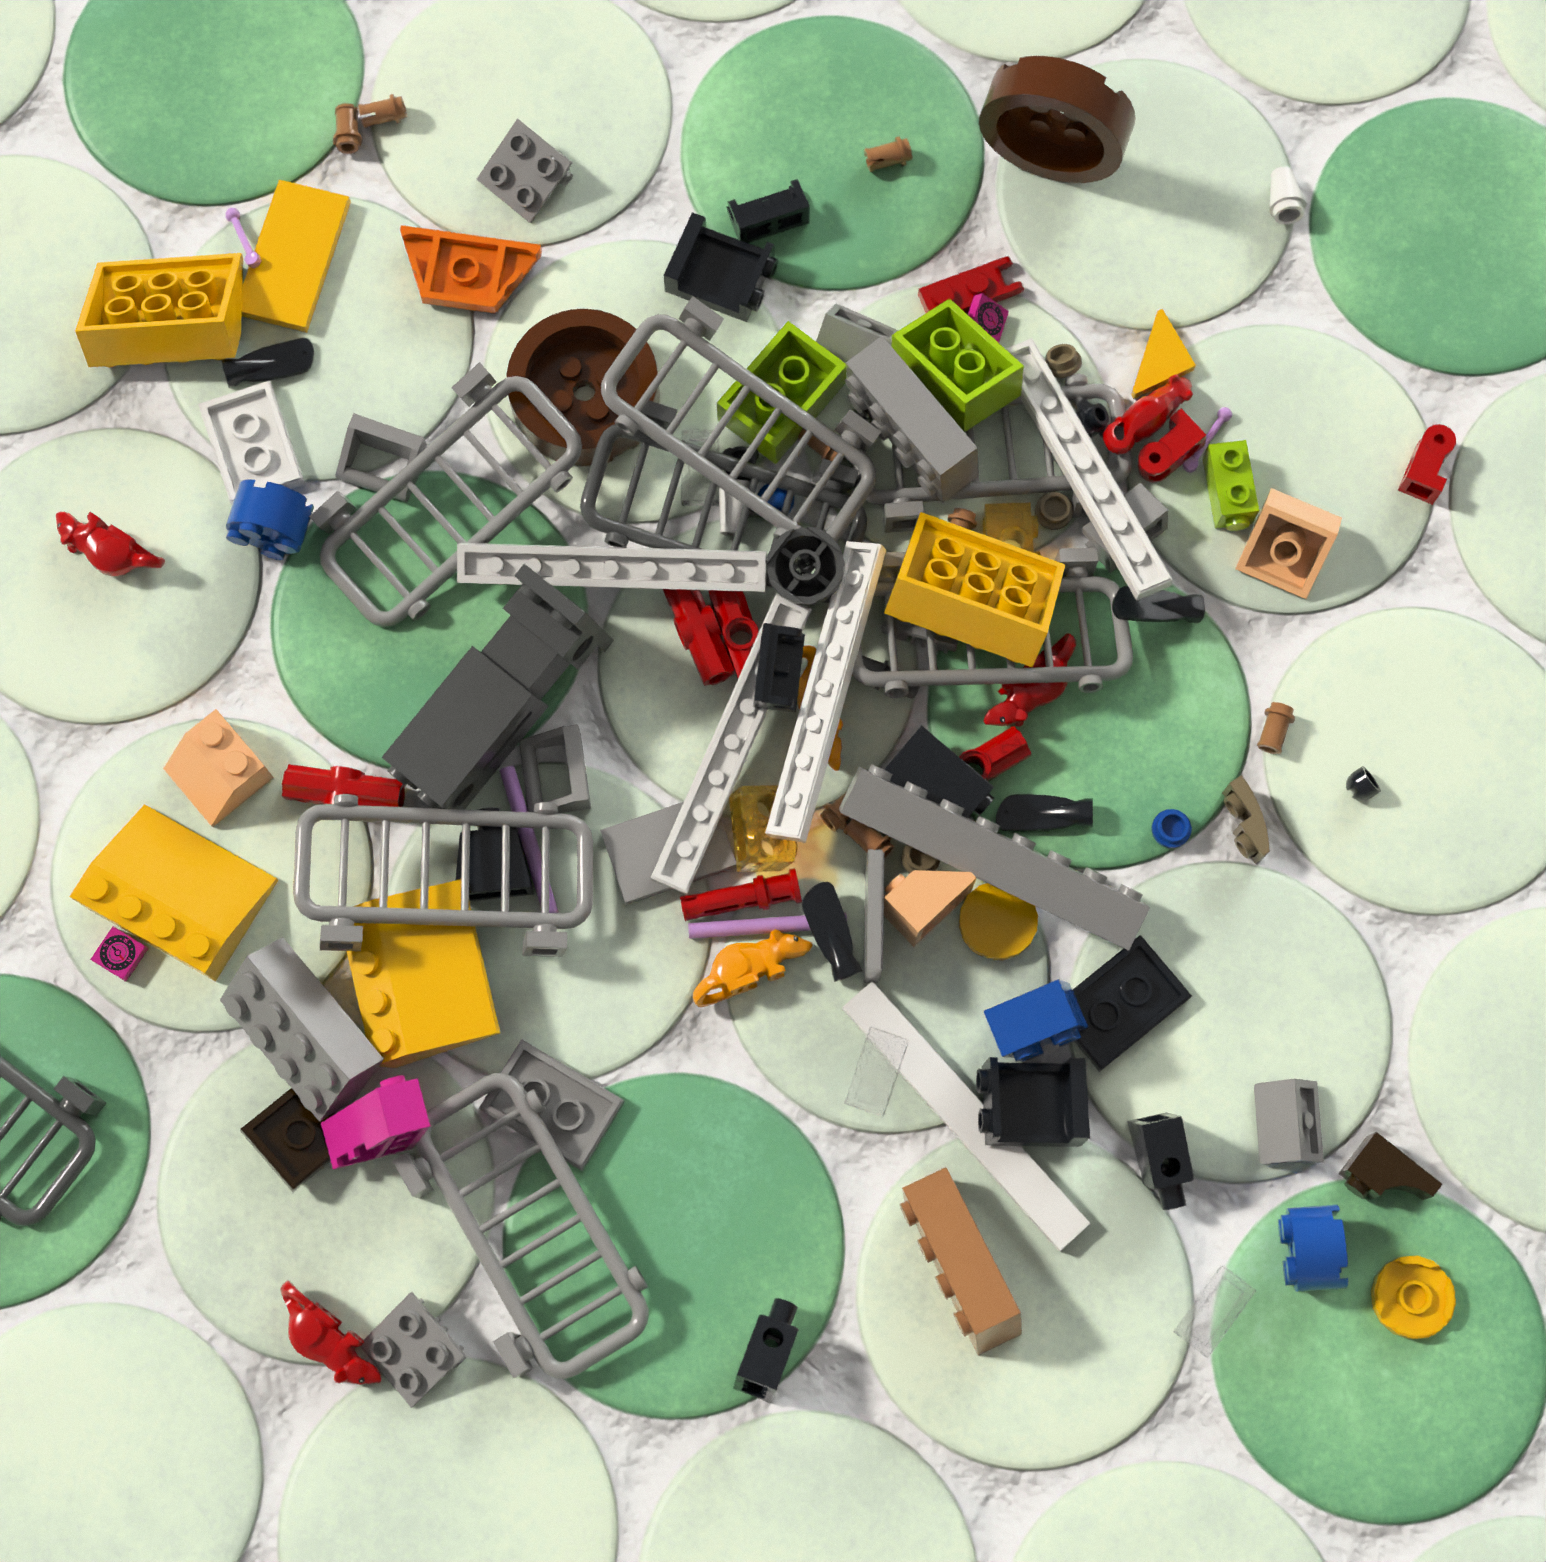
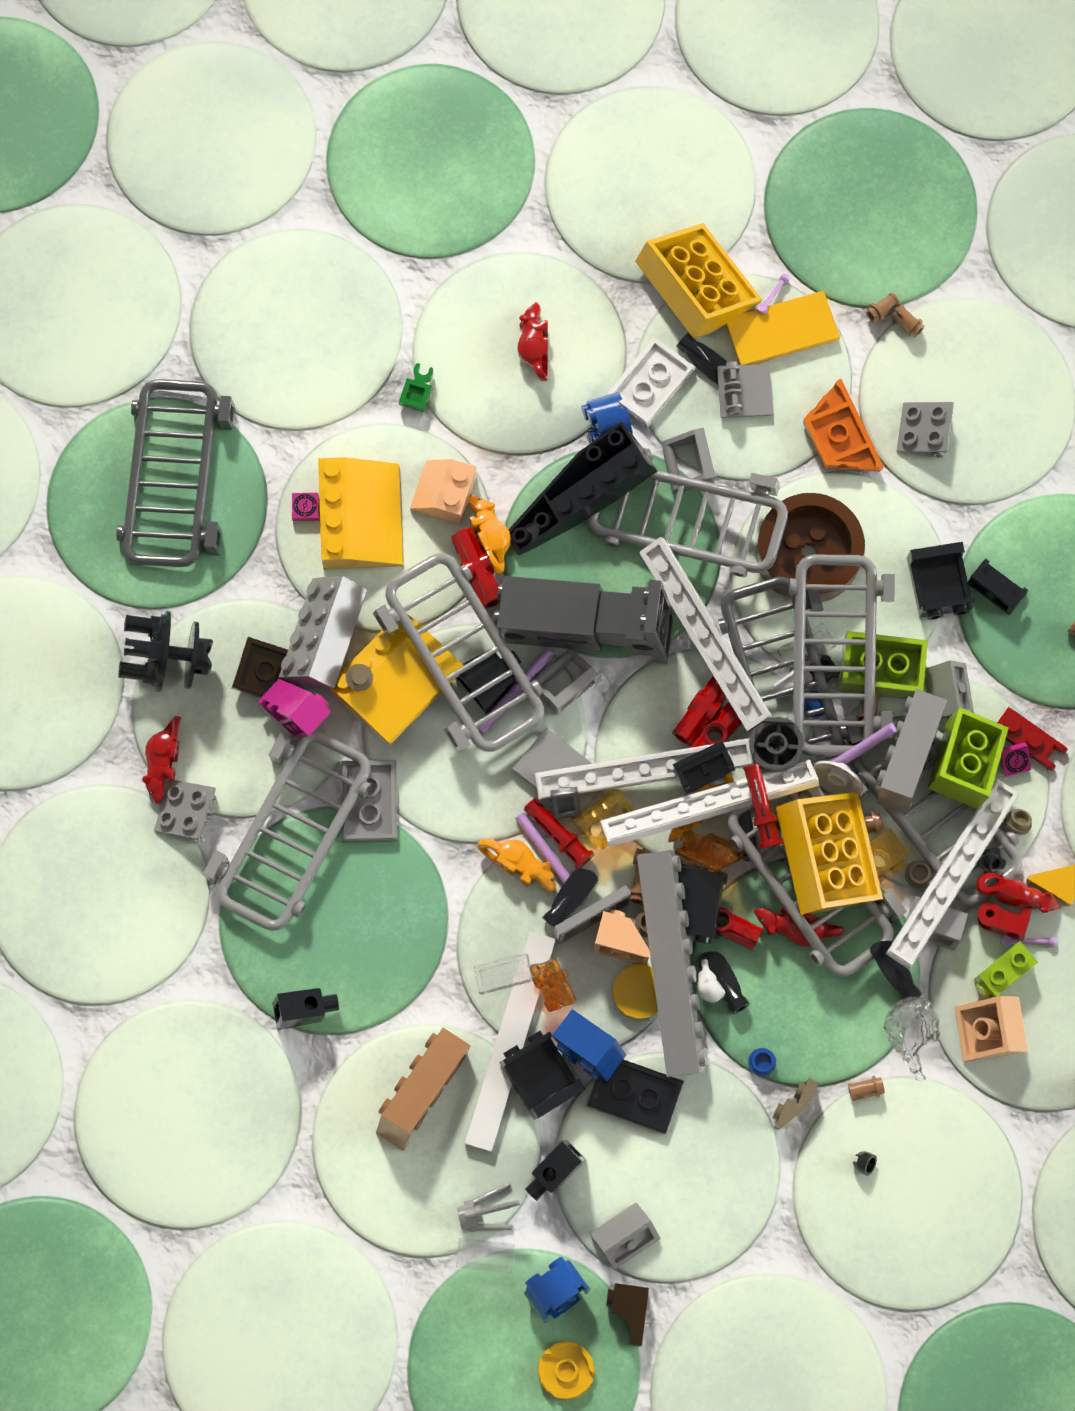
camera: 55 degrees right, 0 degrees up
none -> black piece [118,611,213,692]
none -> dark tan plate [346,664,373,691]
none -> green plate [399,363,434,413]
none -> light grey plant [457,1183,520,1232]
none -> light orange animal [469,495,511,575]
none -> black wedge [508,421,658,555]
none -> clear orange hips [529,958,577,1012]
none -> dark grey tile [550,787,581,819]
none -> clear orange hinge [675,831,748,872]
none -> white piece [697,959,725,1003]
none -> light grey hinge [717,361,773,418]
none -> red pin [743,763,784,849]
none -> white dish [813,761,863,796]
none -> lavender bar [831,723,897,765]
none -> clear hair [884,996,940,1081]

